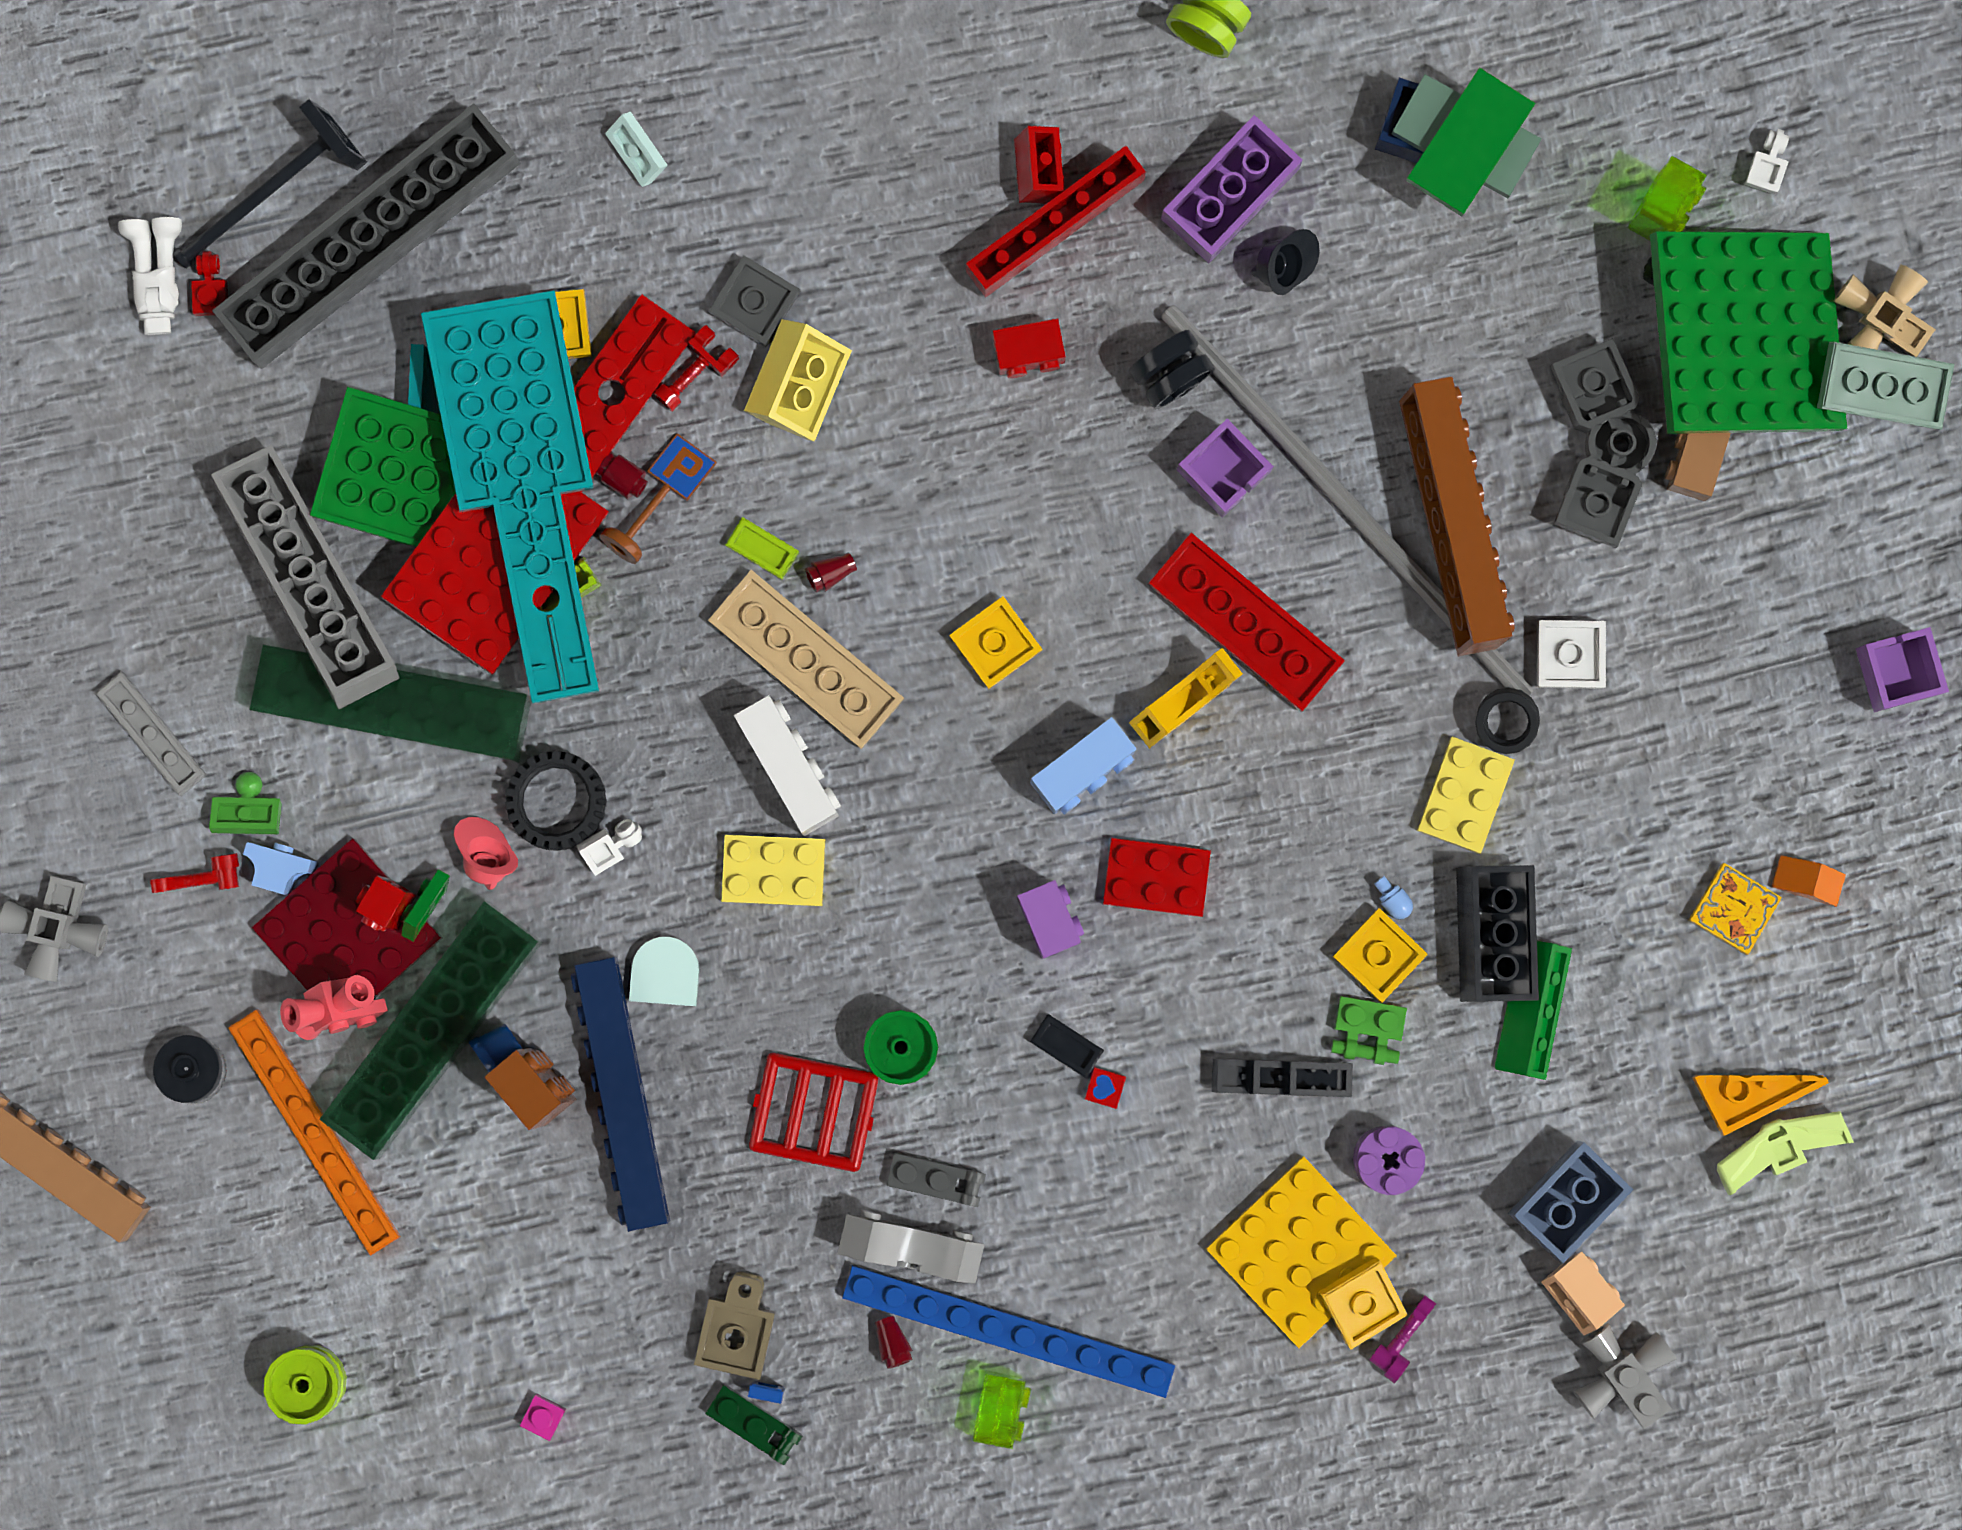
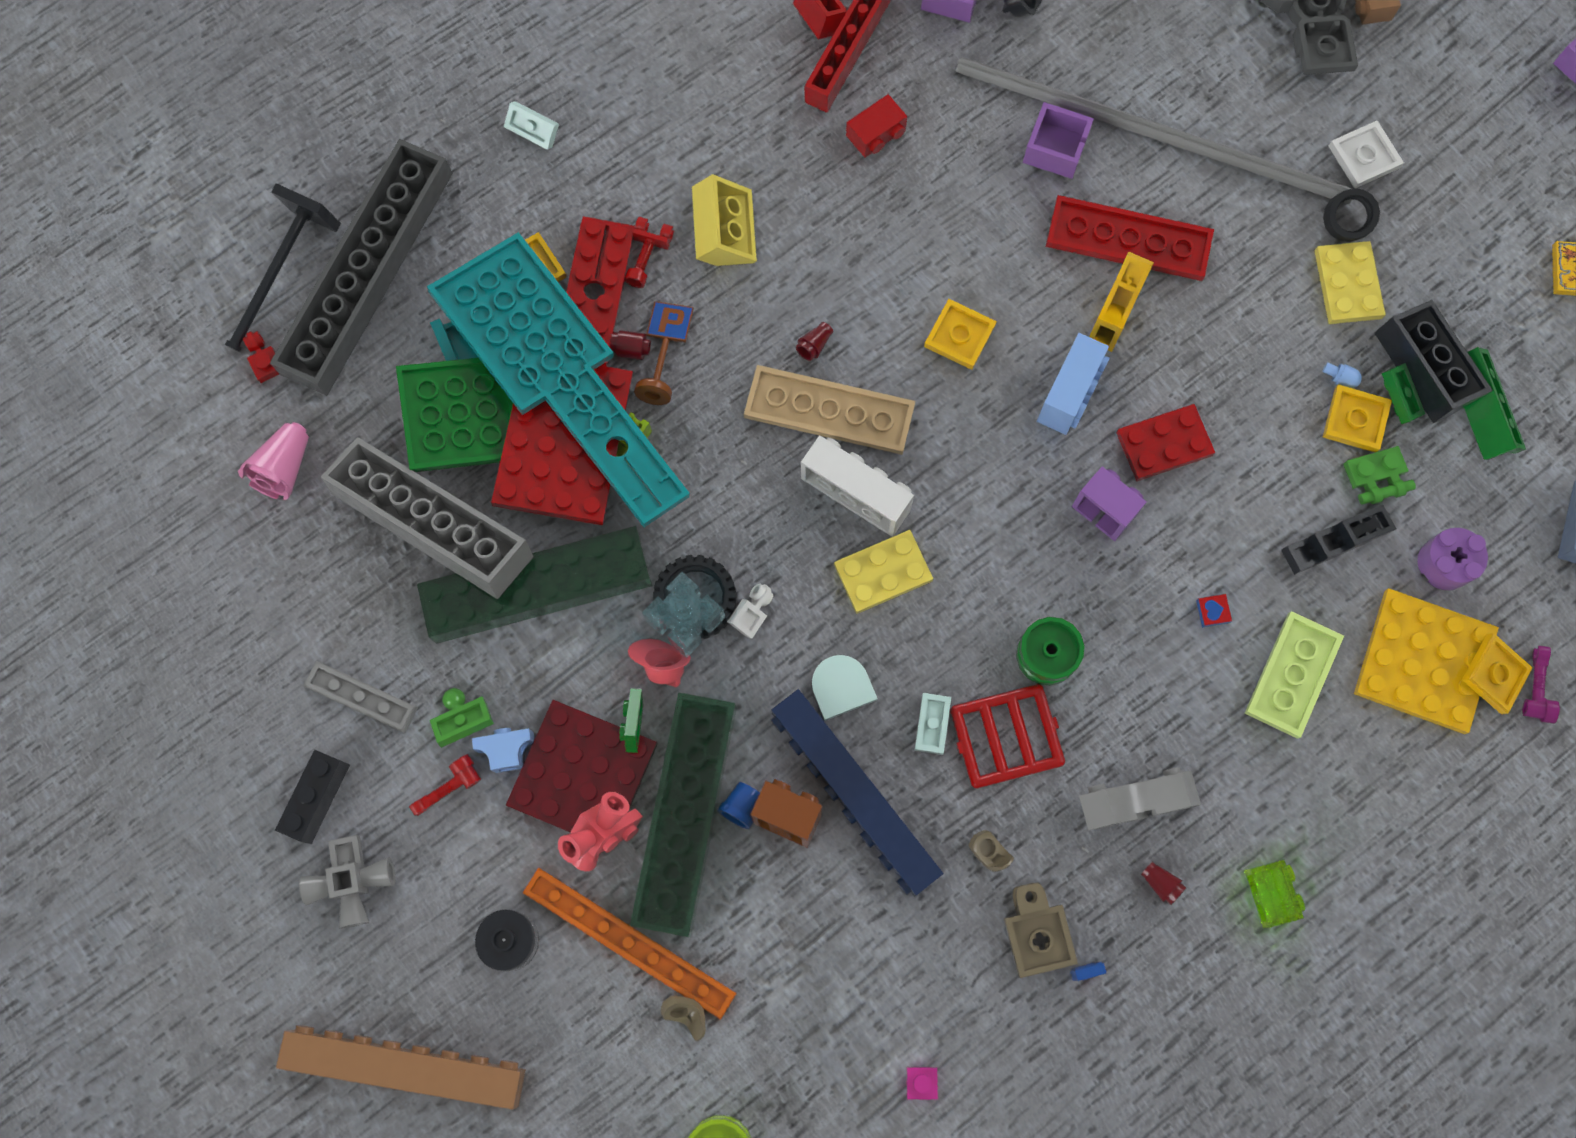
camera: 20 degrees left, 10 degrees down
white piece [118,217,182,335] -> none
red brick [356,876,417,932] -> none
dark green plate [705,1384,803,1465] -> none
dark grey plate [709,255,801,347] -> none
lime tile [725,517,800,581] -> none
blue plate [842,1265,1176,1398] -> none
dark grey plate [887,1152,986,1207] -> none
black tile [1030,1014,1104,1078] -> none
black wheel [1129,330,1215,410] -> none
dark orange brick [1399,377,1515,657] -> none
none -> bright pink cone [238,422,309,500]
none -> black brick [275,749,350,844]
none -> clear light blue brick [642,572,725,658]
none -> dark tan hair [660,996,706,1041]
none -> light aqua plate [914,693,951,755]
none -> dark tan hair [969,830,1014,872]
none -> yellowish green plate [1245,611,1344,739]
none -> green plate [1381,363,1425,424]

